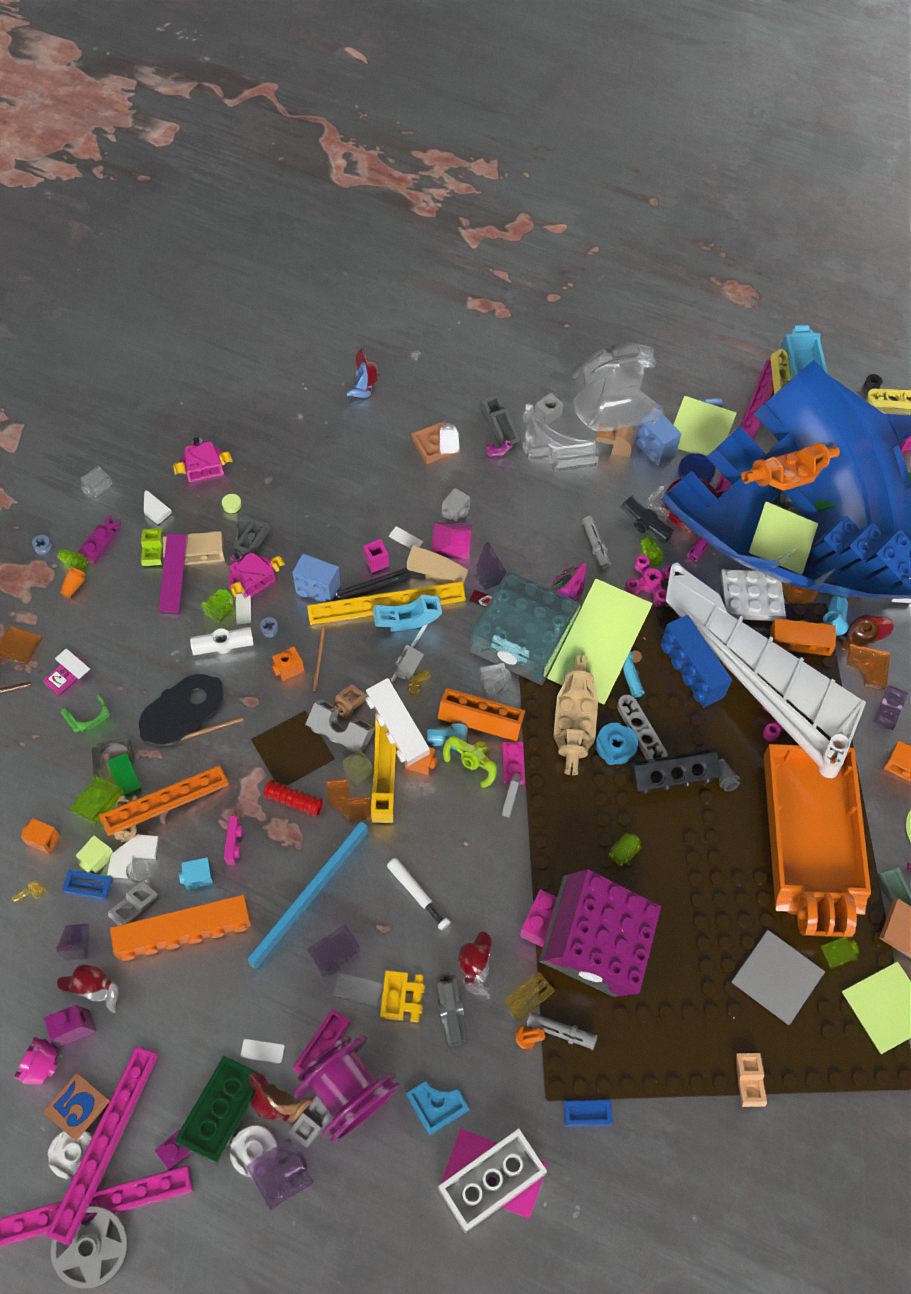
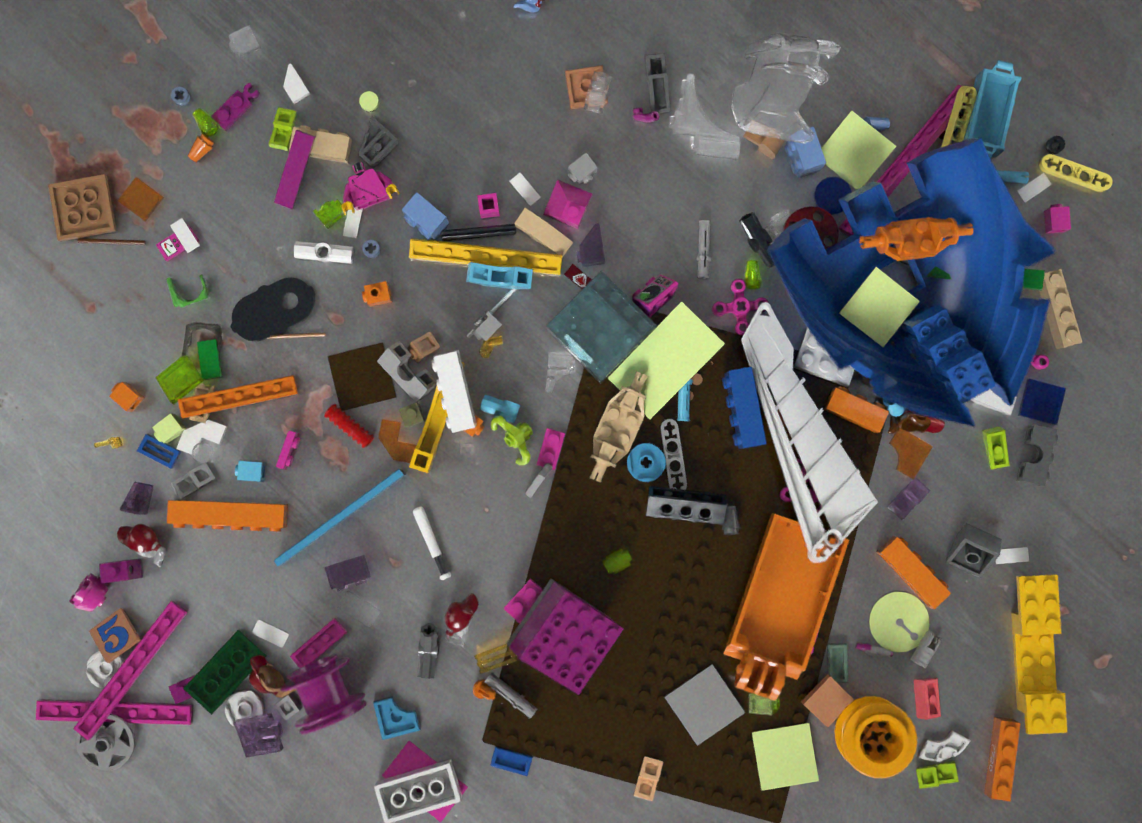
camera: 15 degrees right, 25 degrees up
dark pink torso [173,437,233,482] -> none
medium nougat axle [313,626,326,692] -> none
yellow plate [380,971,425,1023] -> none
orange brick [437,688,526,741] -> none
light grey brick [534,393,564,426] -> none

